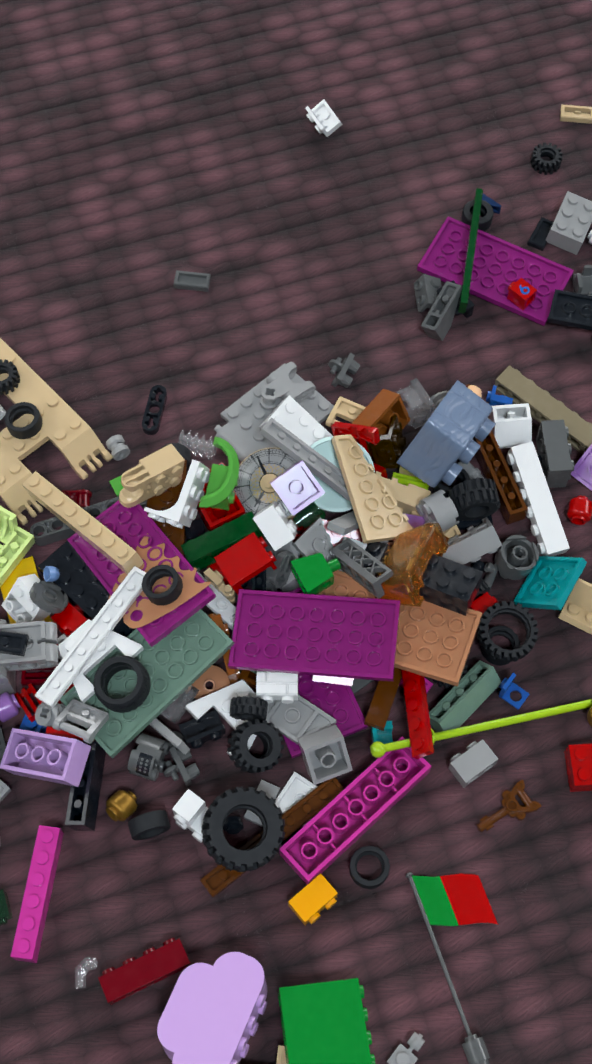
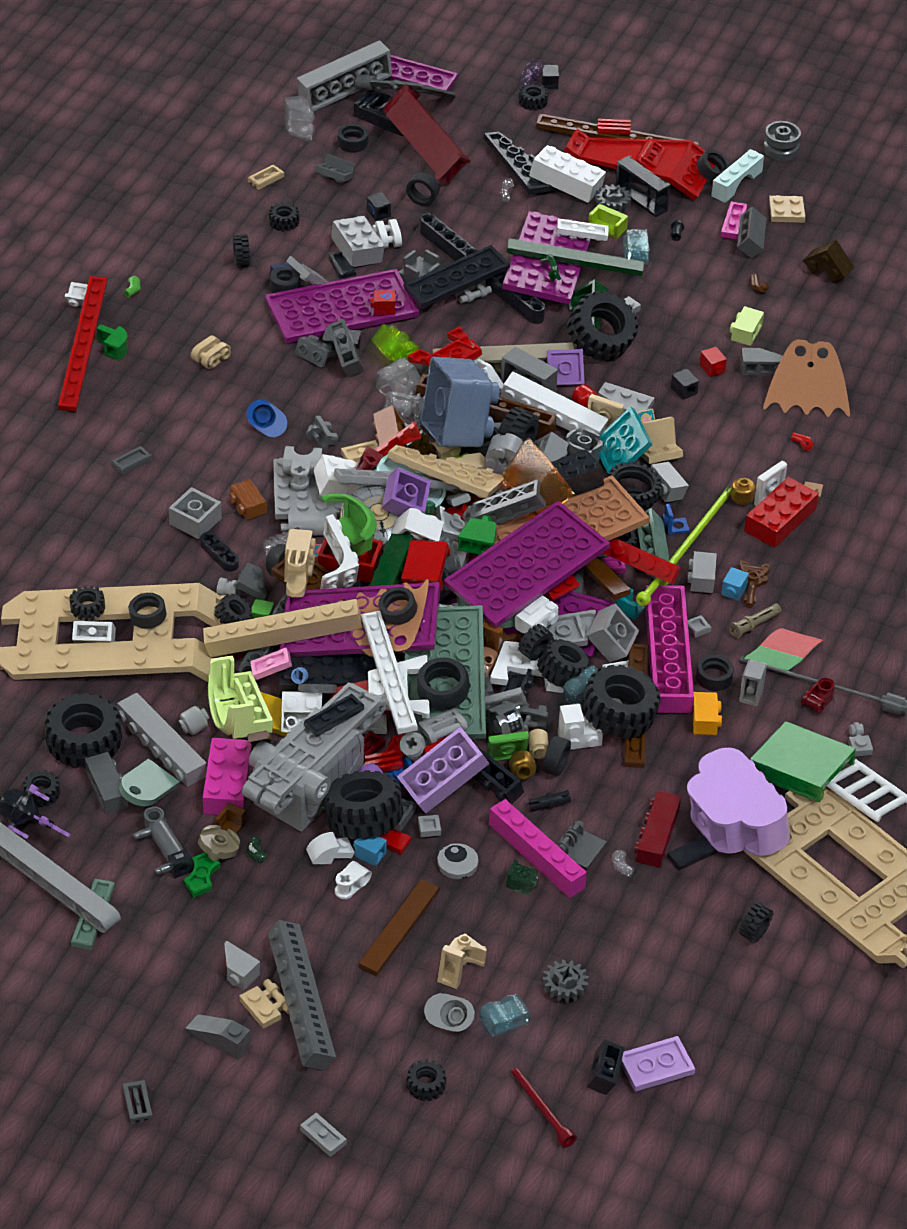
camera: 50 degrees left, 20 degrees down
dark green tile [458,188,483,313] -> none
none -> red plate [58,276,108,412]
none -> green brick [97,324,128,361]
none -> bright green arm [124,276,141,298]
none -> light grey brick [169,487,222,539]
none -> tan brick [191,335,231,369]
none -> black tyre [215,594,252,624]
none -> dark orange brick [229,479,267,520]
none -> black tyre [233,234,250,266]
none -> dark grey wing [233,562,267,600]
none -> blue piece [247,400,287,437]
none -> bright pink plate [250,648,292,680]
none -> light grey wing [287,256,328,285]
none -> dark red piece [356,446,383,471]
none -> clear neon green slope [371,324,419,365]
none -> clear slope [376,357,421,406]
none -> red wing [408,327,482,366]
none -> bright green tile [486,731,529,761]
none -> tan brick [528,729,549,759]
none -> black pin [529,790,571,811]
none -> dark grey hinge [556,820,607,869]
none -> clear light blue brick [563,665,598,707]
none -> tan tile [588,394,624,430]
none -> light grey brick [651,462,689,502]
none -> black tile [667,836,720,870]
none -> light grey tile [687,615,711,638]
none -> dark azure brick [721,567,749,601]
none -> dark tan pin [729,603,782,639]
none -> light grey brick [739,659,767,706]
none -> dark red piece [801,677,835,714]

